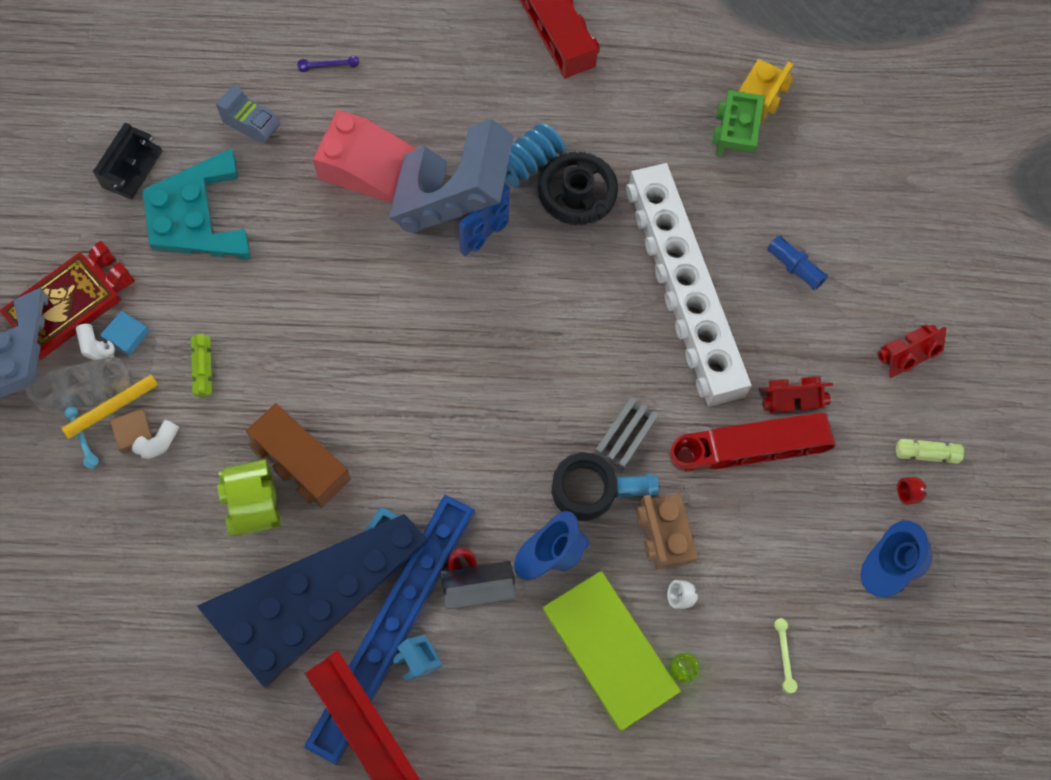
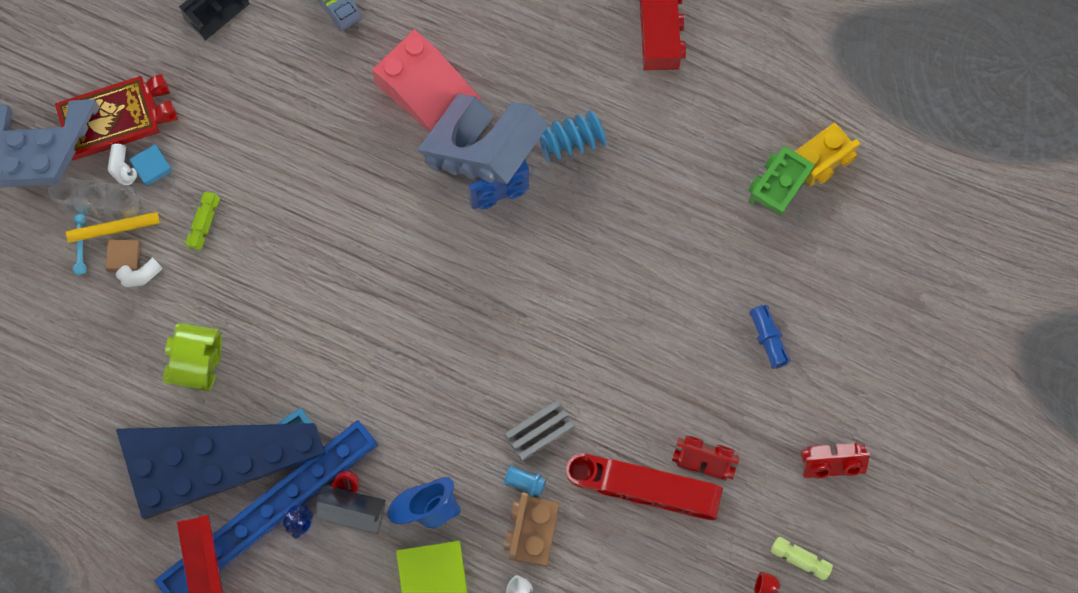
camera: 25 degrees right, 5 degrees up
teal wing [143,149,251,260] -> none
dark orange brick [246,403,351,508] -> none
dark azure tile [393,634,443,680] -> none
black wheel [538,151,618,225] -> none
black tyre [551,452,617,521] -> none
white brick [626,163,752,407] -> none
none -> clear blue plate [283,505,314,539]

